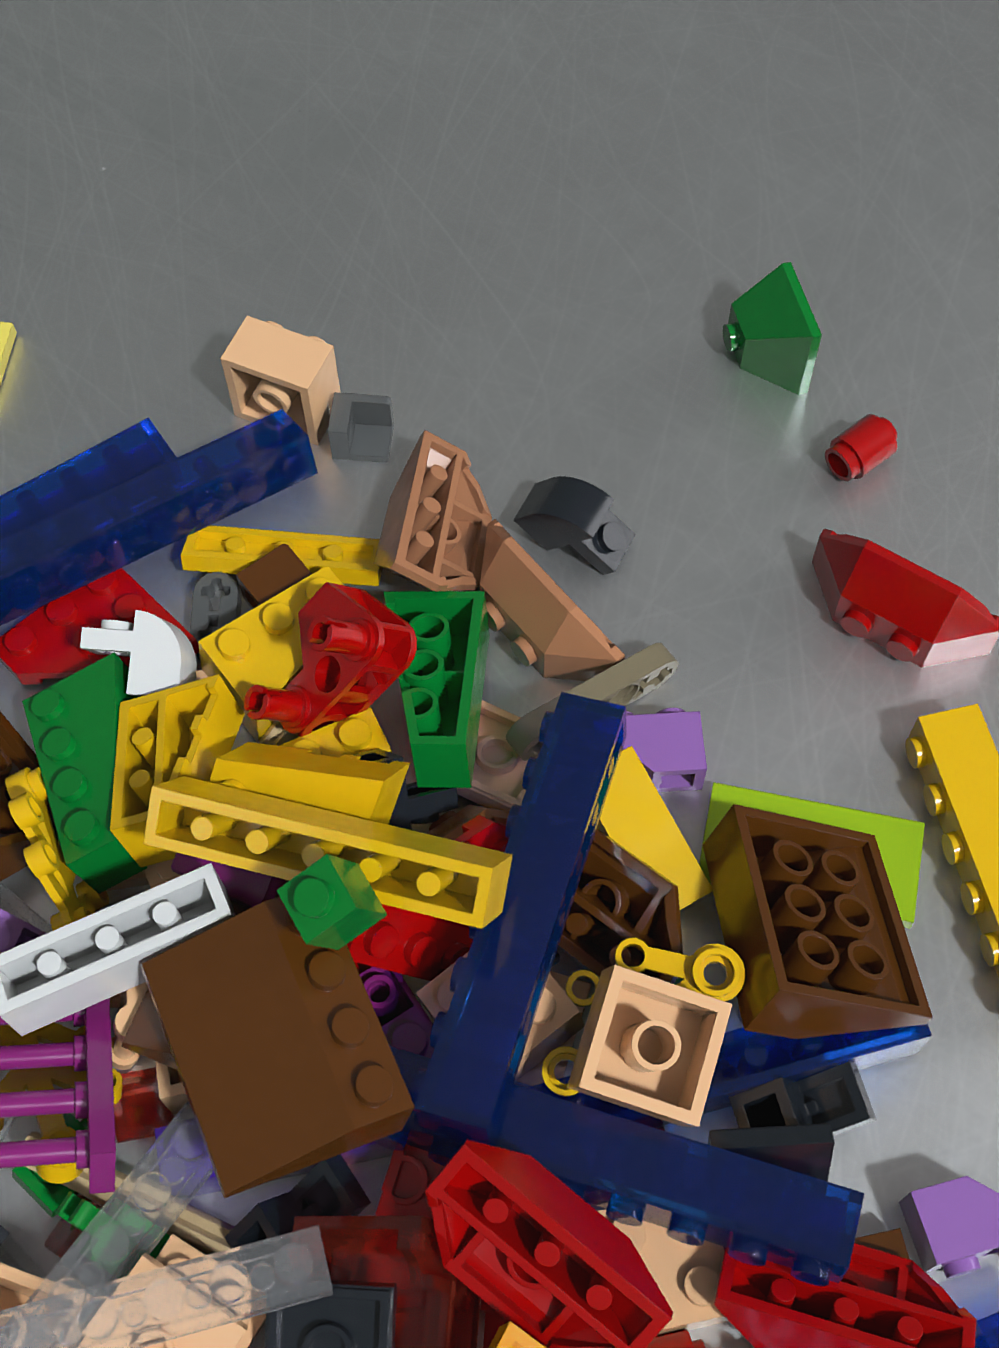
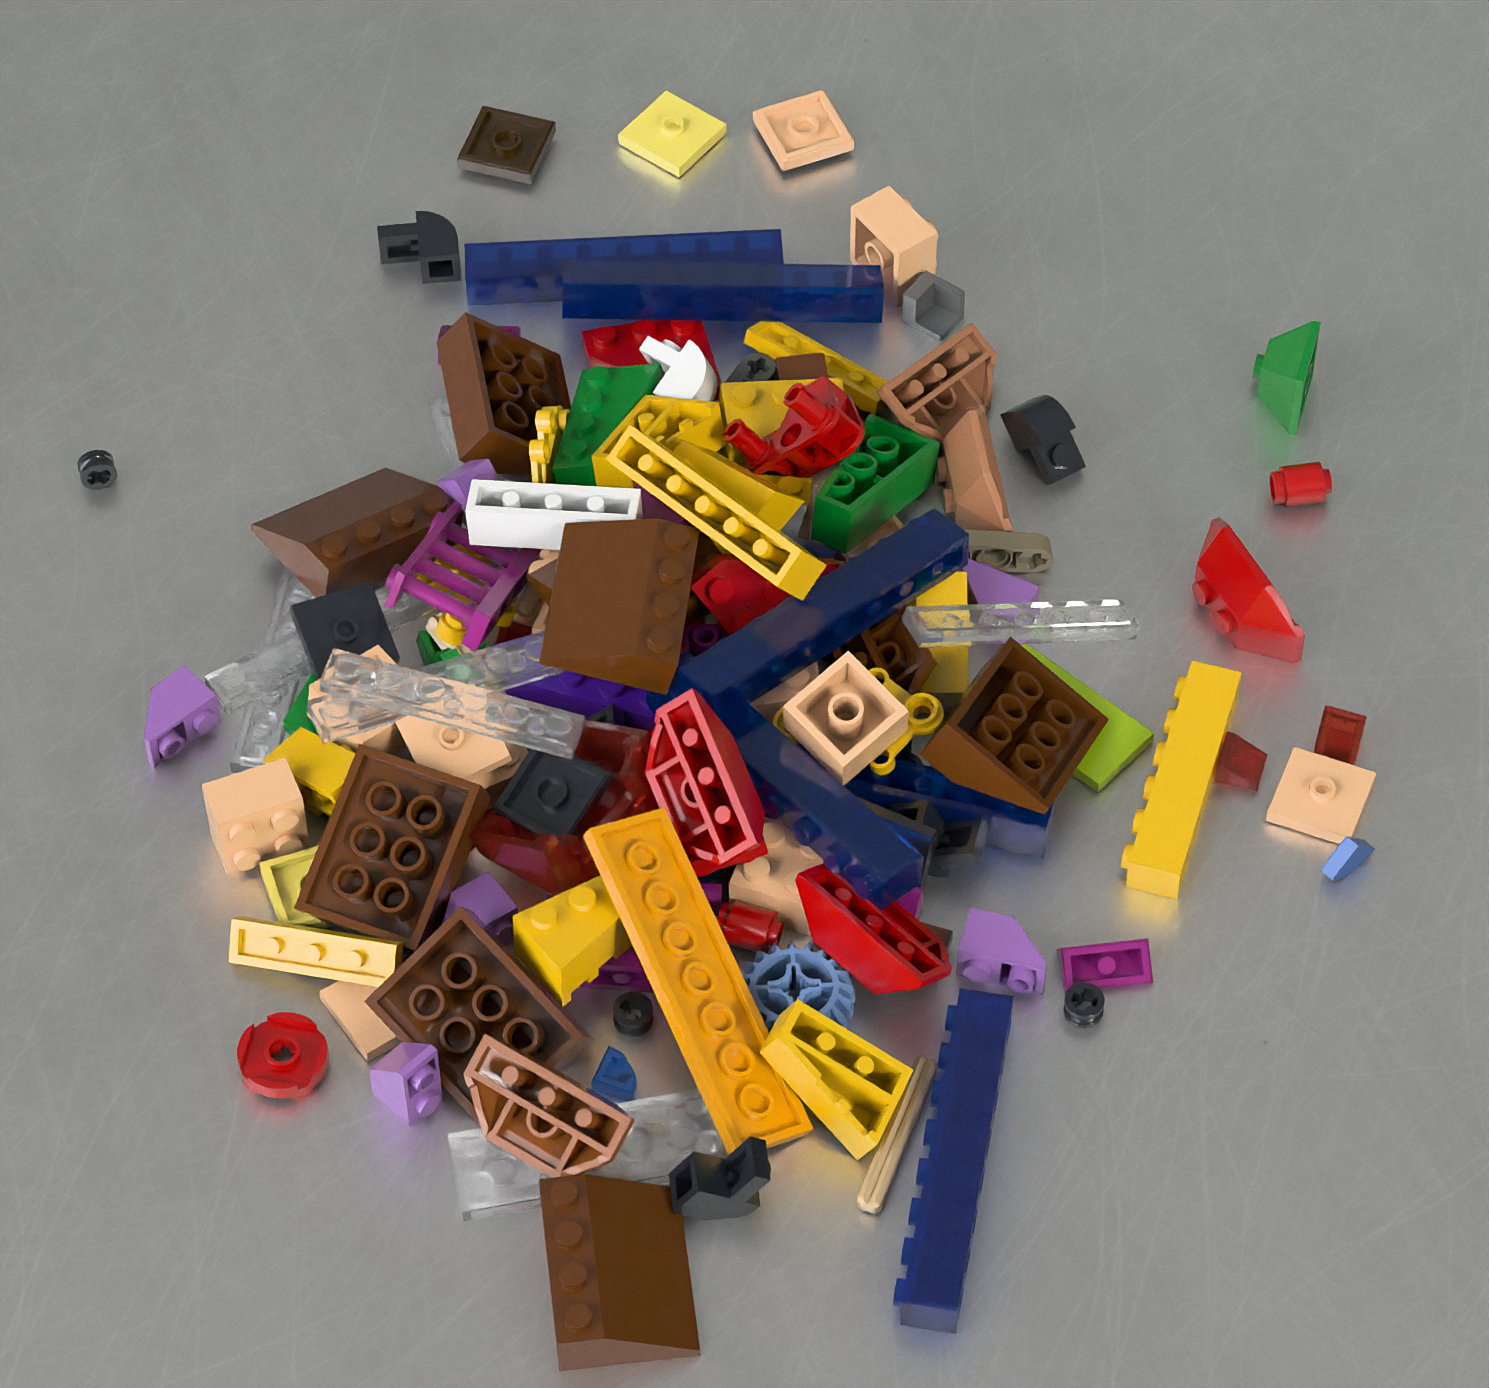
camera: 30 degrees right, 10 degrees down
green brick [276,854,387,950] -> none
none -> light nougat plate [753,90,854,172]
none -> clear plate [901,600,1141,648]

